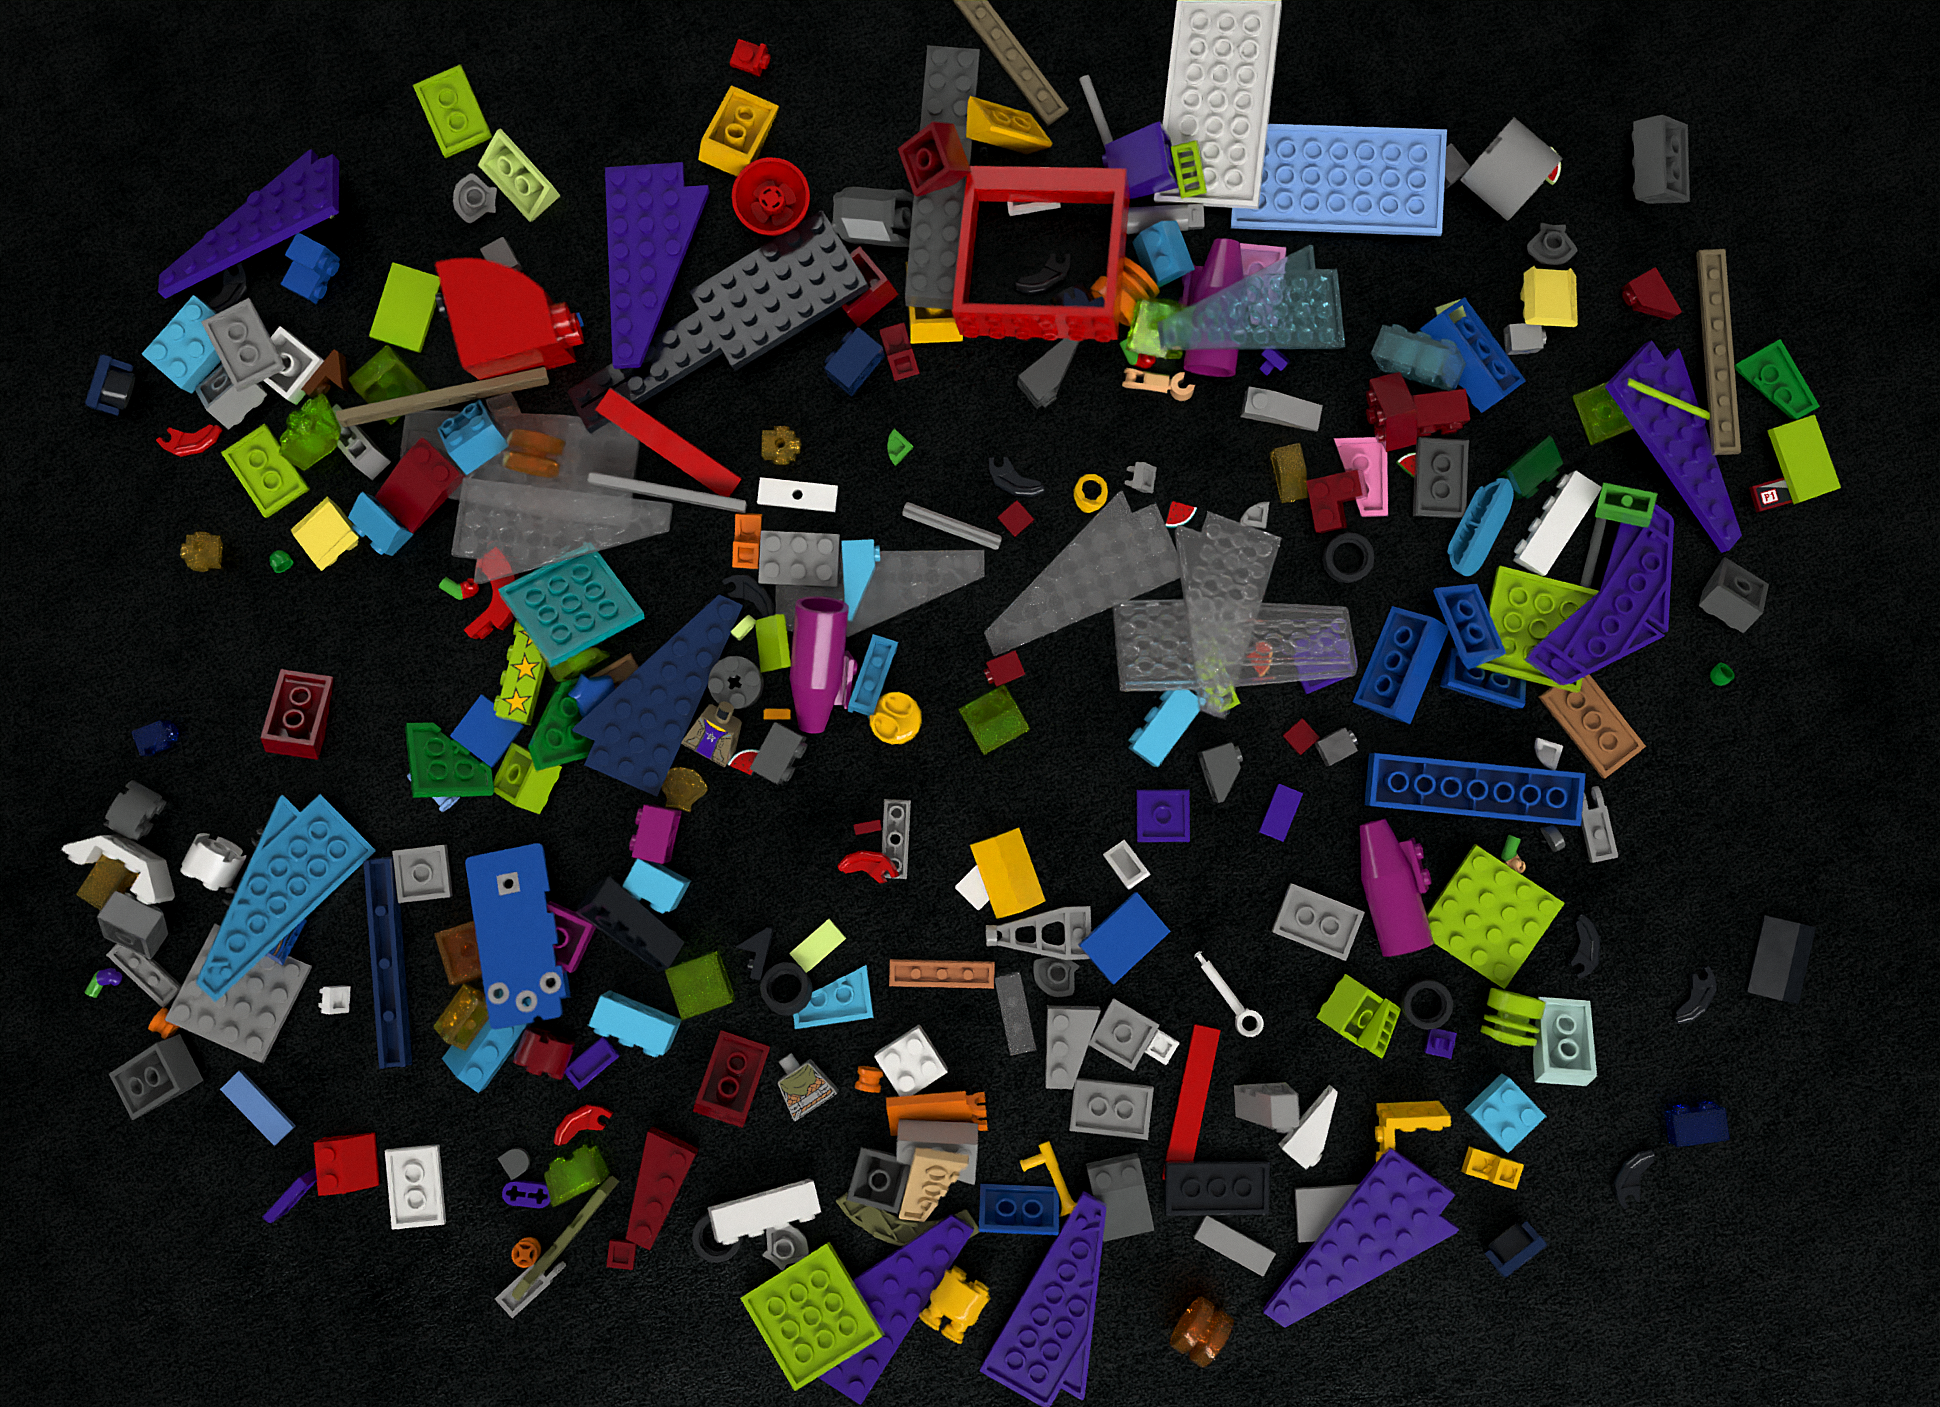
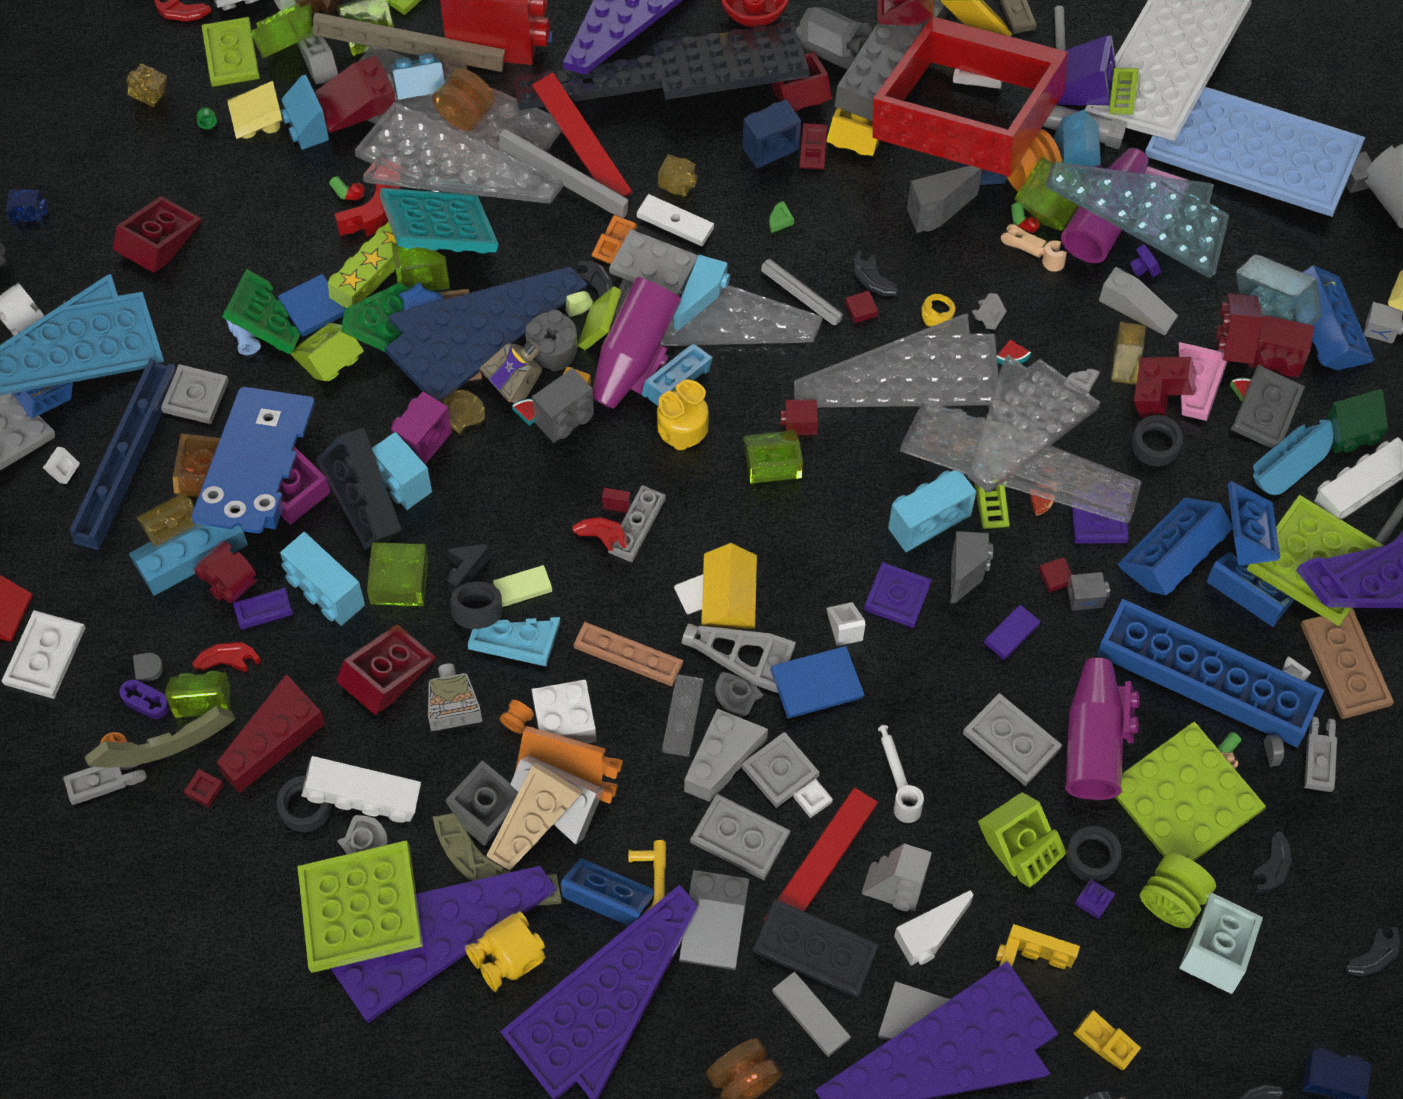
camera: 15 degrees right, 25 degrees down
medium azure brick [1464,1073,1546,1153] -> none

